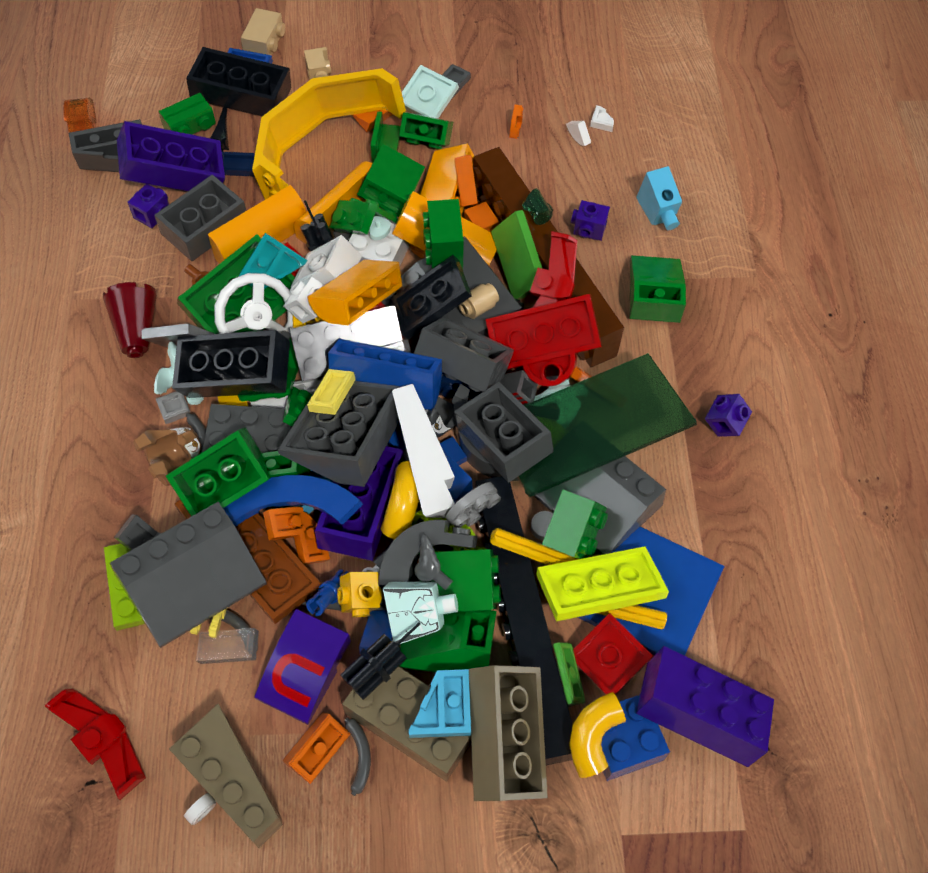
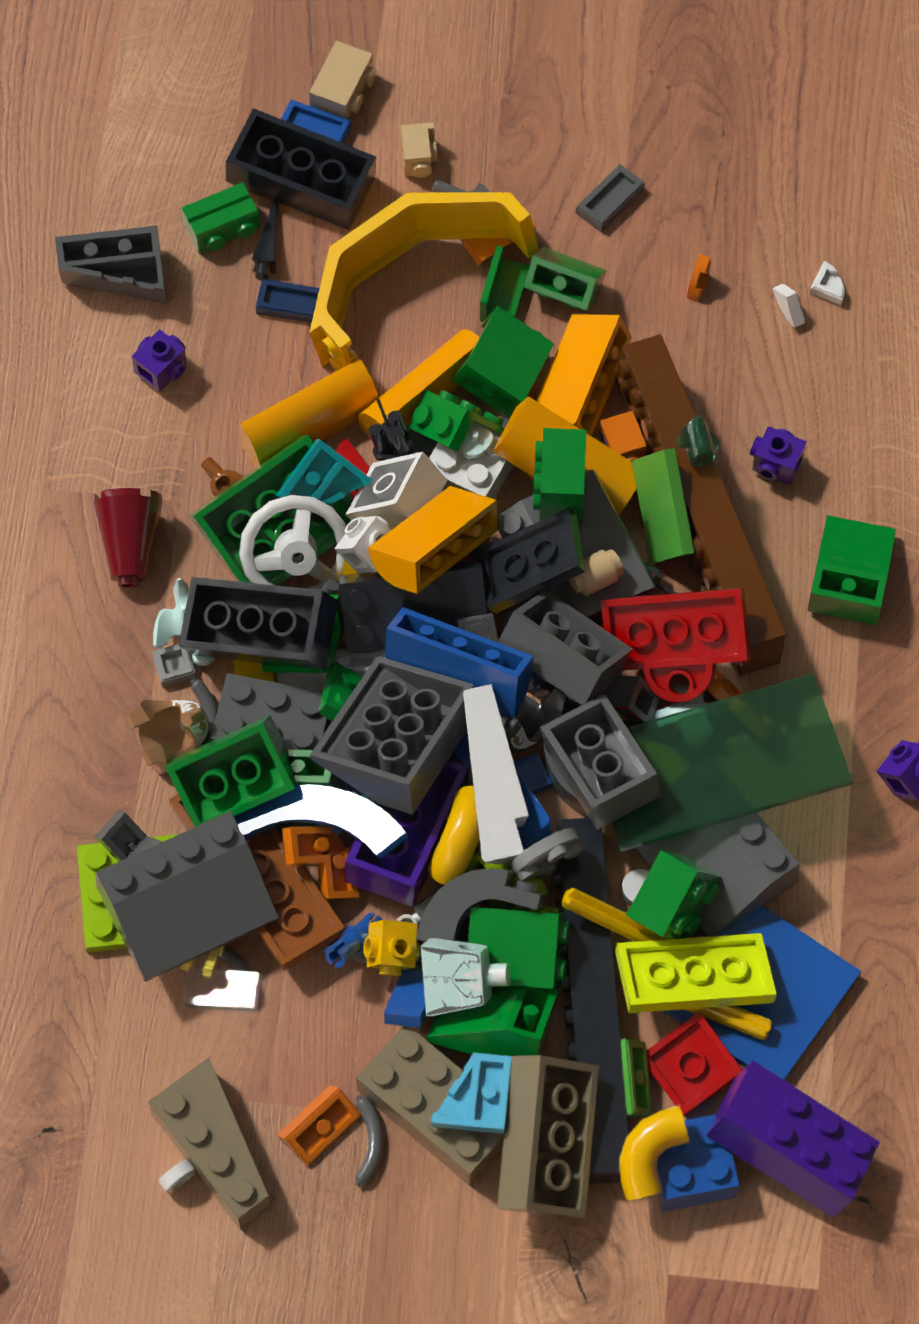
camera: 10 degrees right, 5 degrees up
red plate [45,689,146,800] -> none
clear orange brick [63,98,97,133] -> none
dark purple brick [117,121,225,191] -> none
flat silver tile [142,324,214,348] -> none
dark grey brick [154,175,246,261] -> none
dark purple slope [254,609,351,725] -> none
light yellow tile [307,369,356,415] -> none
black piece [340,622,420,700] -> none
light aqua tile [402,65,459,118] -> none
dark grey animal [414,534,453,590] -> none
orange slope [454,155,478,208] -> none
red plate [530,231,578,307] -> none
medium azure torso [636,166,682,230] -> none

